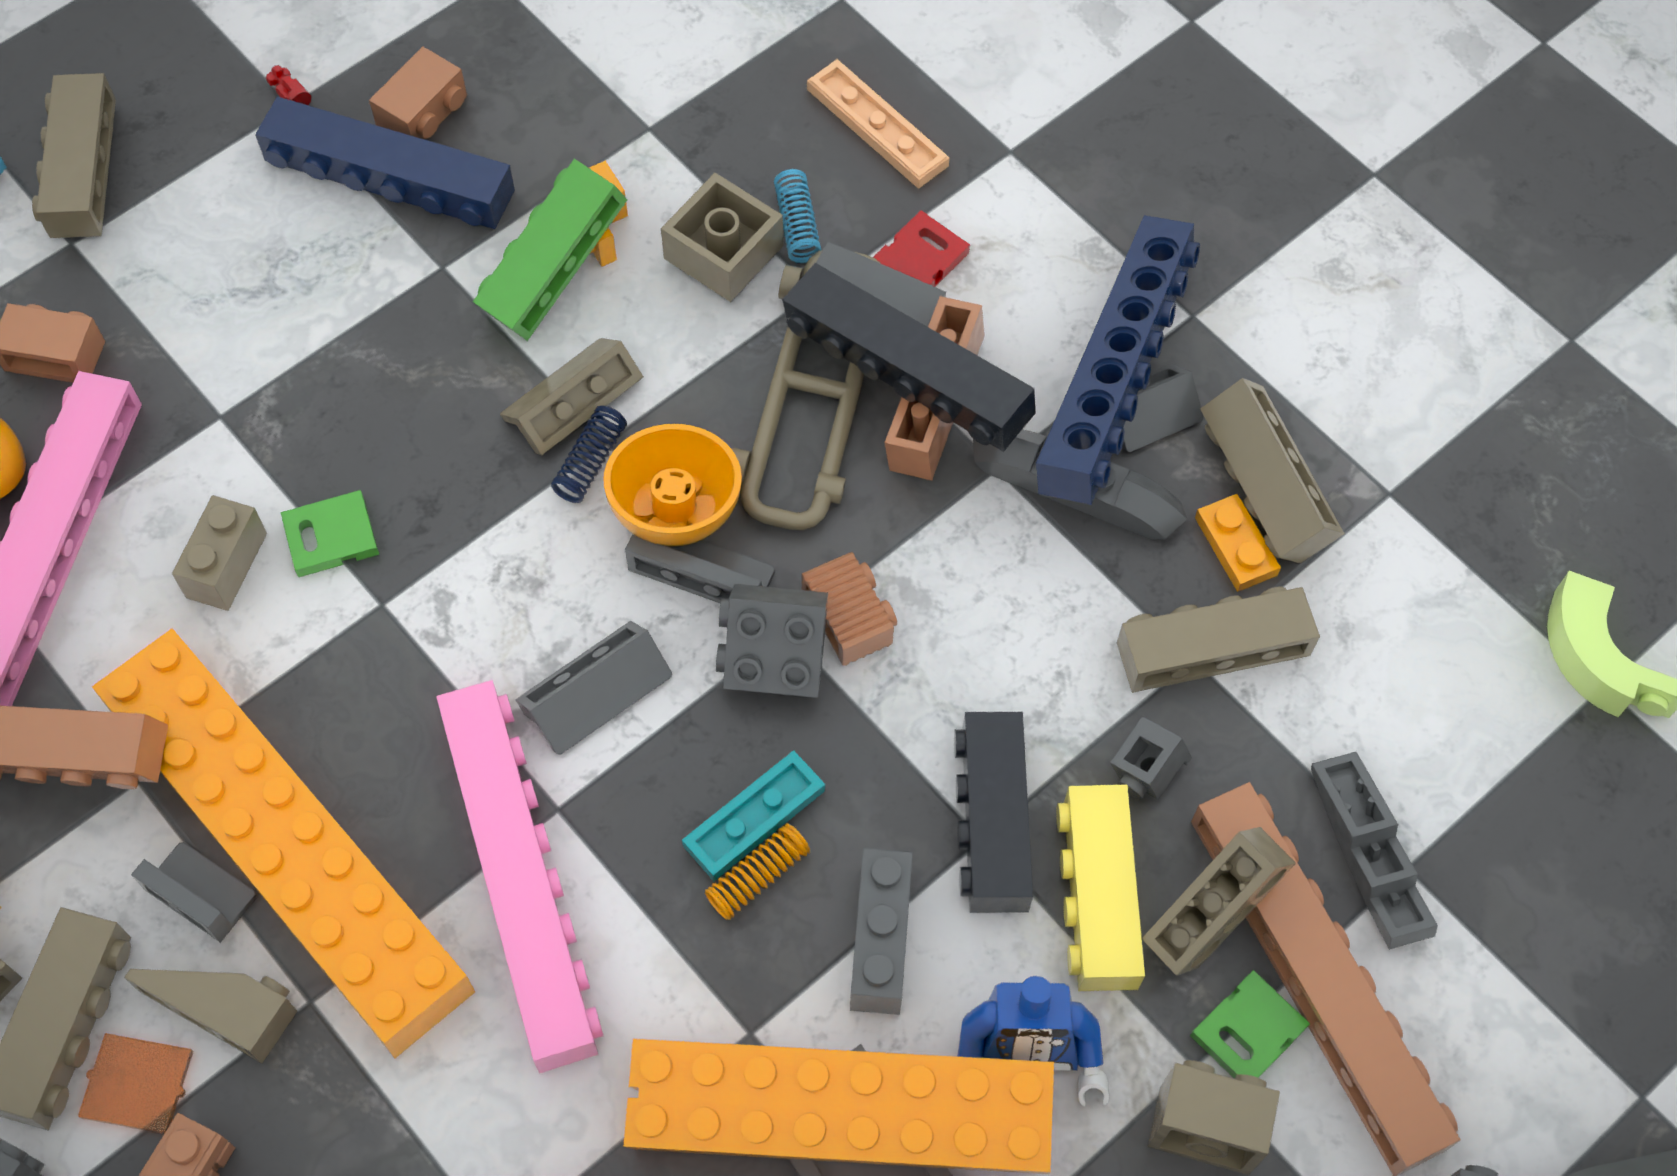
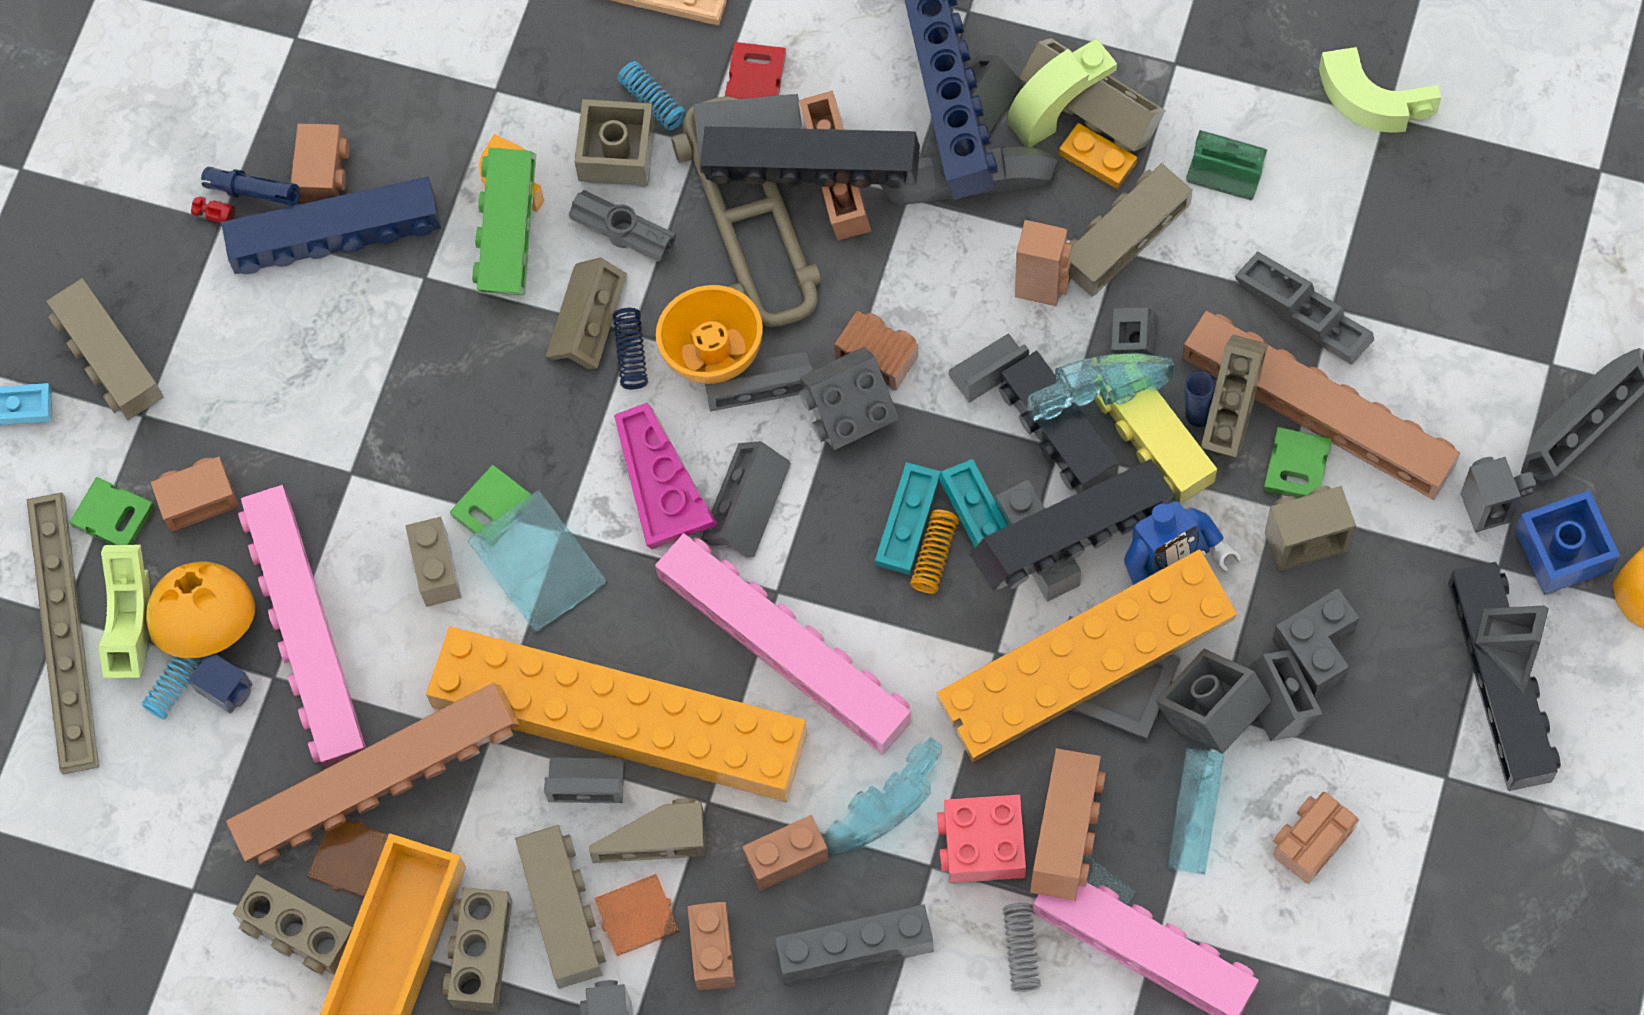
camera: 25 degrees left, 5 degrees up
none -> dark blue pin [201,166,300,206]
none -> clear light blue piece [467,490,607,633]
none -> dark grey piece [569,190,676,263]
none -> dark pink wing [614,403,718,549]
none -> nougat piece [742,815,829,891]
none -> clear light blue slope [824,737,942,857]
none -> teal plate [938,459,1008,548]
none -> dark grey panel [949,333,1029,403]
none -> black brick [970,459,1175,591]
none -> yellowish green arch [1007,38,1117,147]
none -> nougat brick [1015,220,1072,306]
none -> clear light blue slope [1027,354,1174,421]
none -> dark blue piece [1185,371,1214,427]
none -> clear green panel [1186,130,1268,201]

